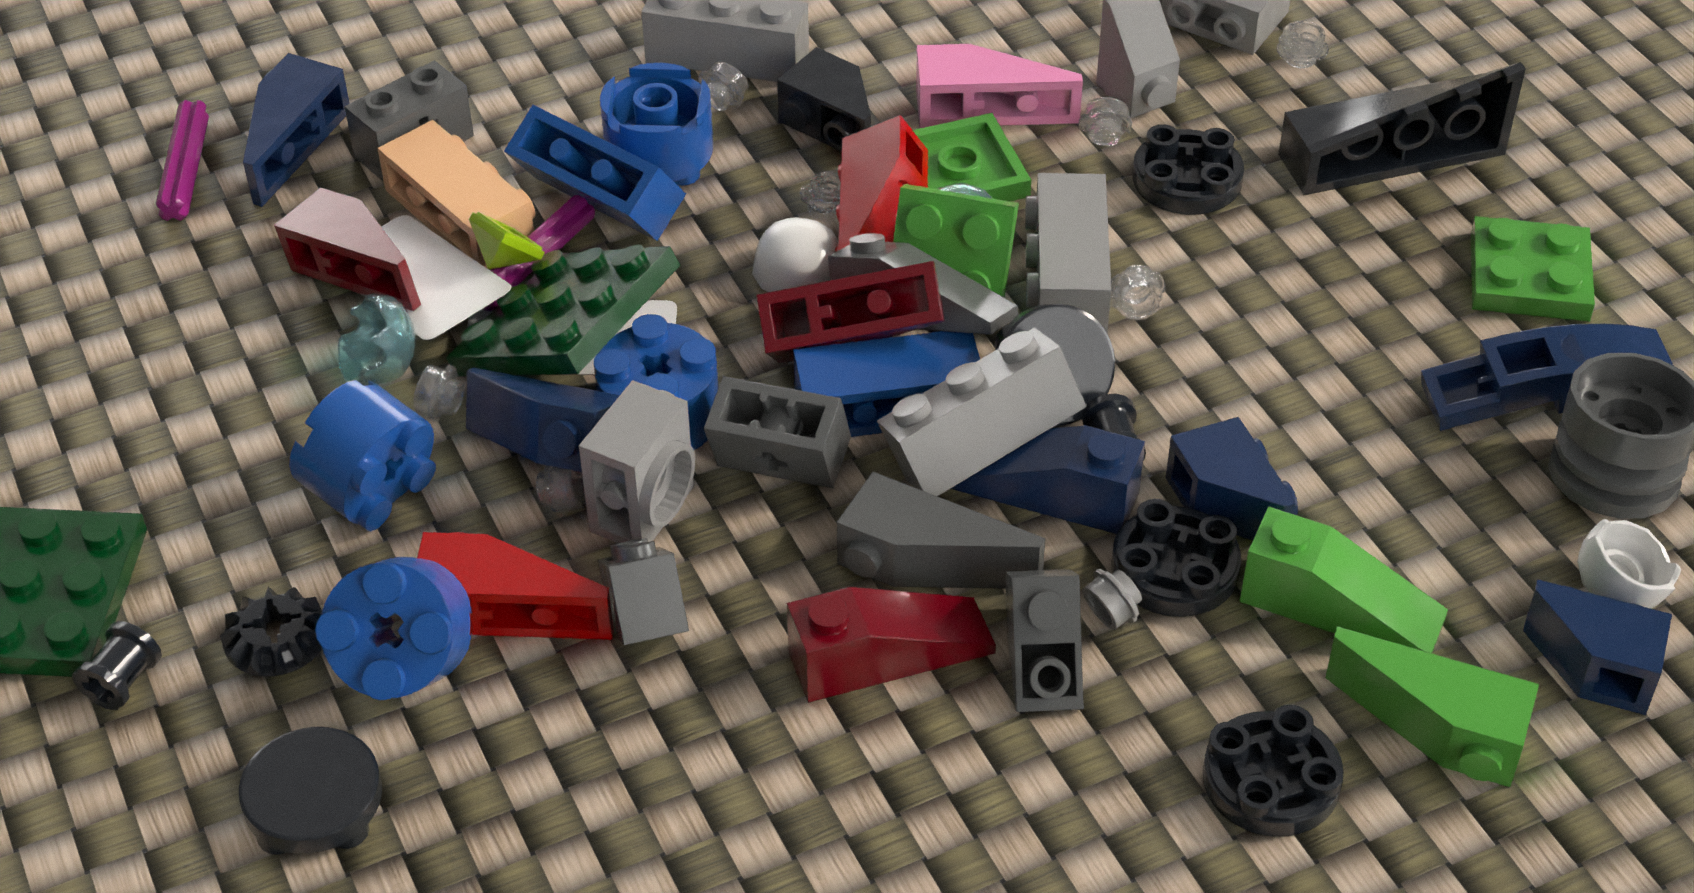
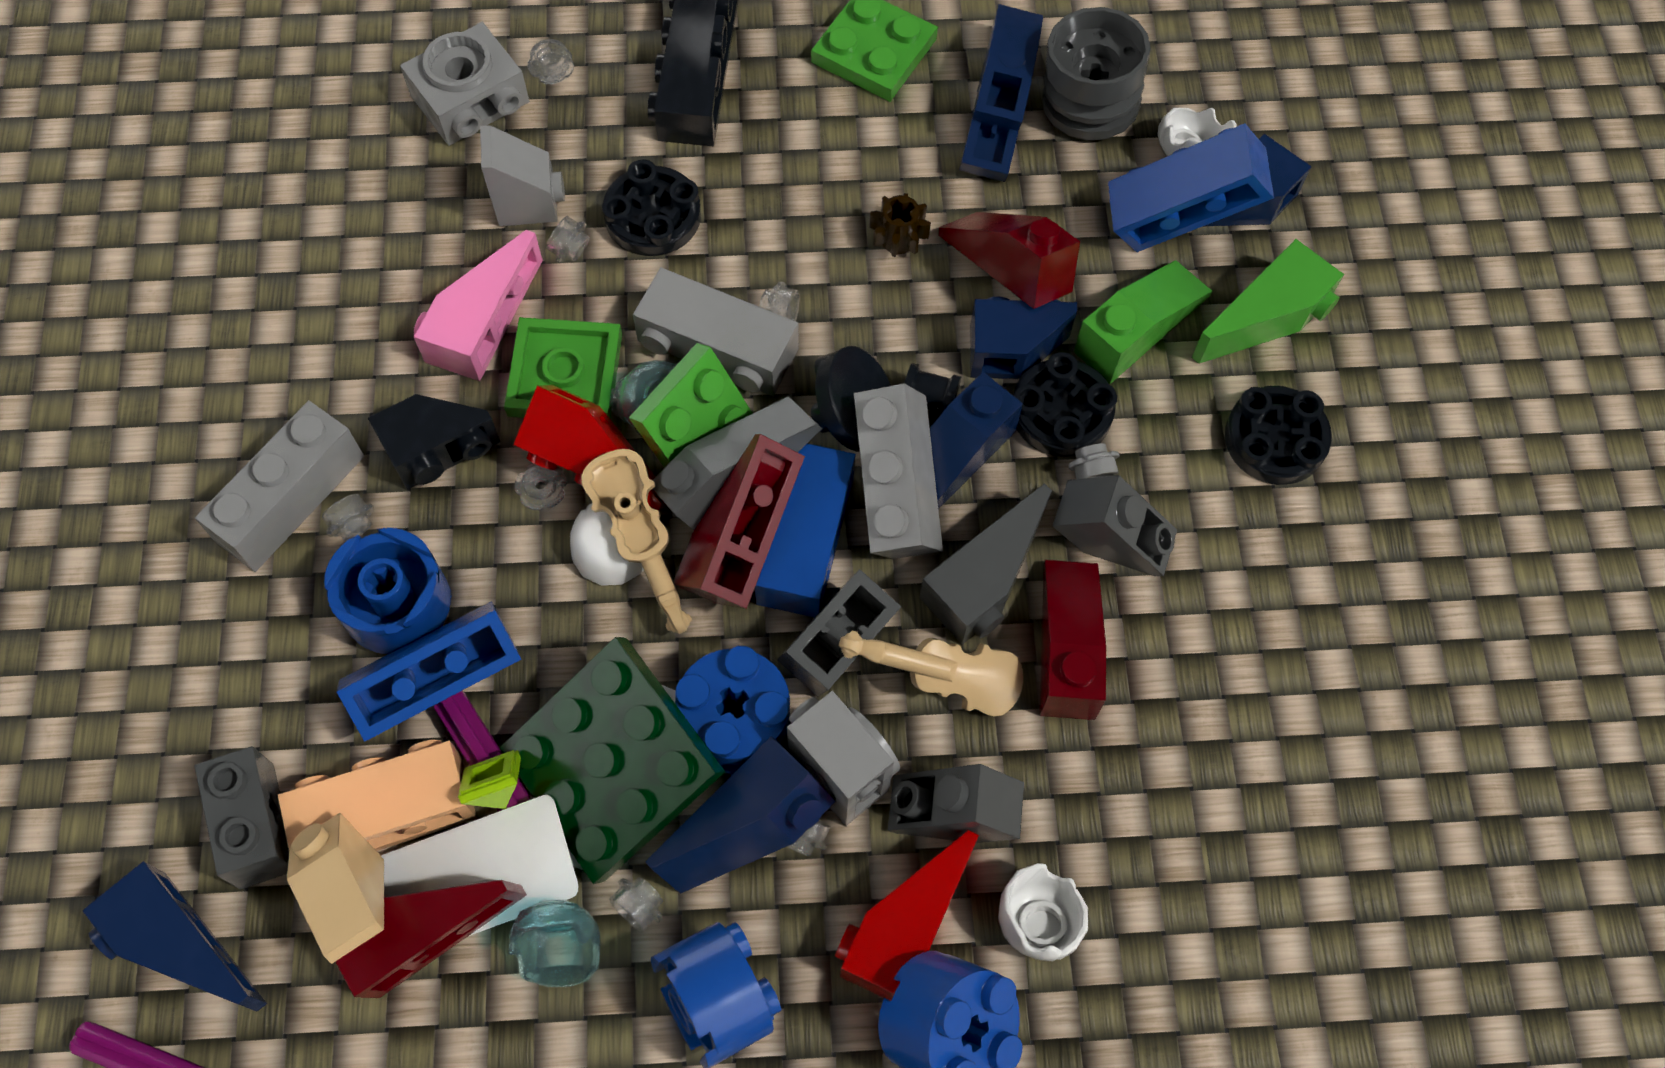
camera: 70 degrees left, 20 degrees up
none -> tan slope [287,813,384,964]
none -> tan piece [582,449,692,634]
none -> tan piece [839,630,1023,717]
none -> dark brown gear [869,193,931,257]
none -> dark red slope [938,212,1080,309]
none -> white hair [998,863,1088,961]
none -> blue brick [1108,123,1274,252]

